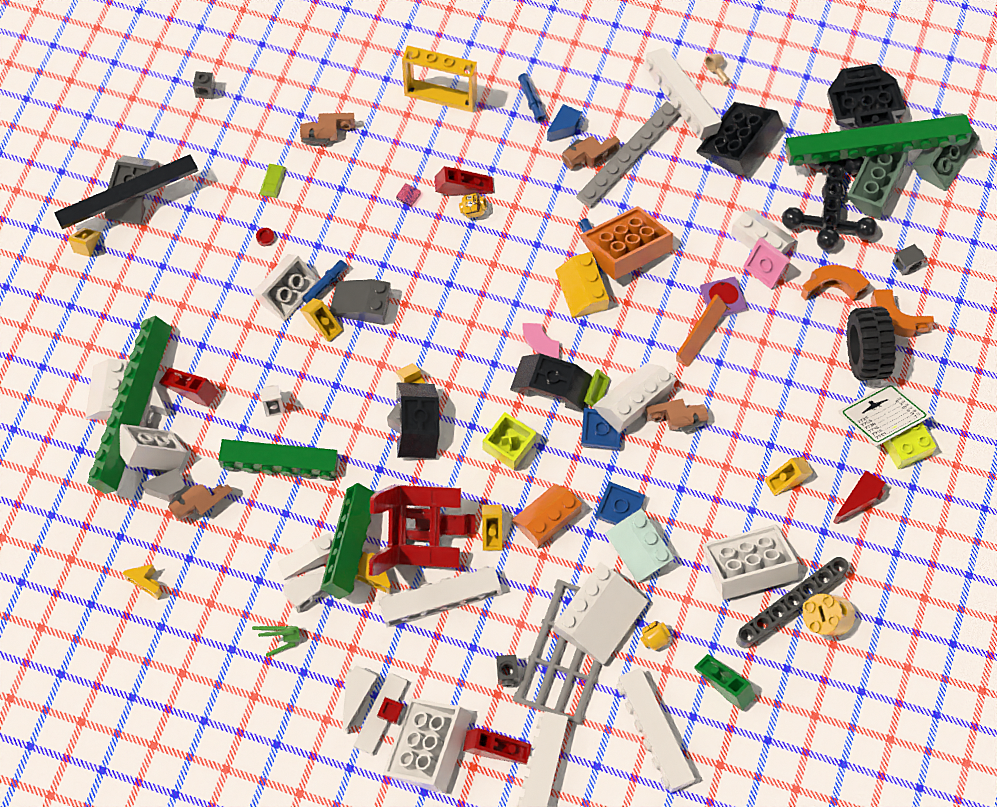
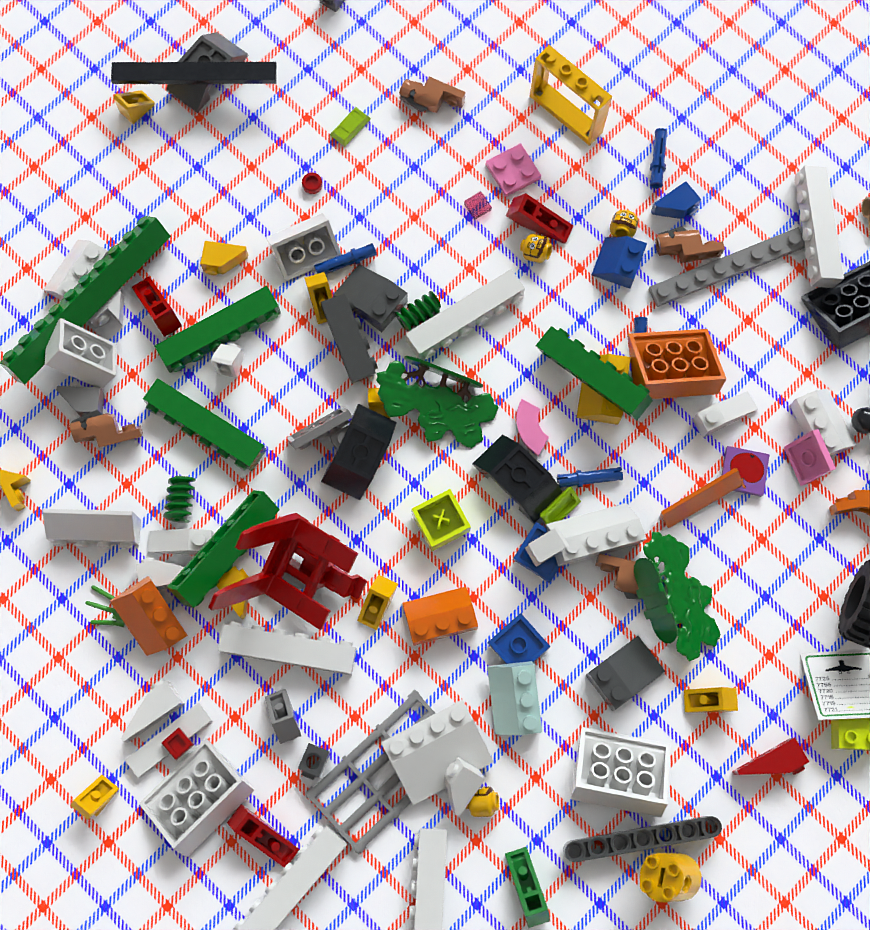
camera: 25 degrees right, 10 degrees up
none -> white slope [42,508,141,549]
none -> yellow slope [70,775,119,820]
none -> orange slope [110,576,188,656]
none -> green brick [154,285,281,373]
none -> green piece [163,476,196,523]
none -> yellow slope [200,241,249,276]
none -> light grey slope [265,688,302,744]
none -> light grey plate [287,407,352,450]
none -> dark grey brick [321,293,378,384]
none -> green plant [376,356,499,448]
none -> green piece [395,291,441,332]
none -> white brick [406,269,525,359]
none -> white slope [445,757,485,817]
none -> bright pink plate [485,143,542,197]
none -> white slope [525,527,569,567]
none -> green brick [535,326,653,421]
none -> blue pin [557,467,623,488]
none -> dark grey slope [585,636,666,711]
none -> blue slope [591,236,647,289]
none -> yellow head [610,209,639,238]
none -> green plant [634,531,721,662]
none -> white slope [692,391,758,438]

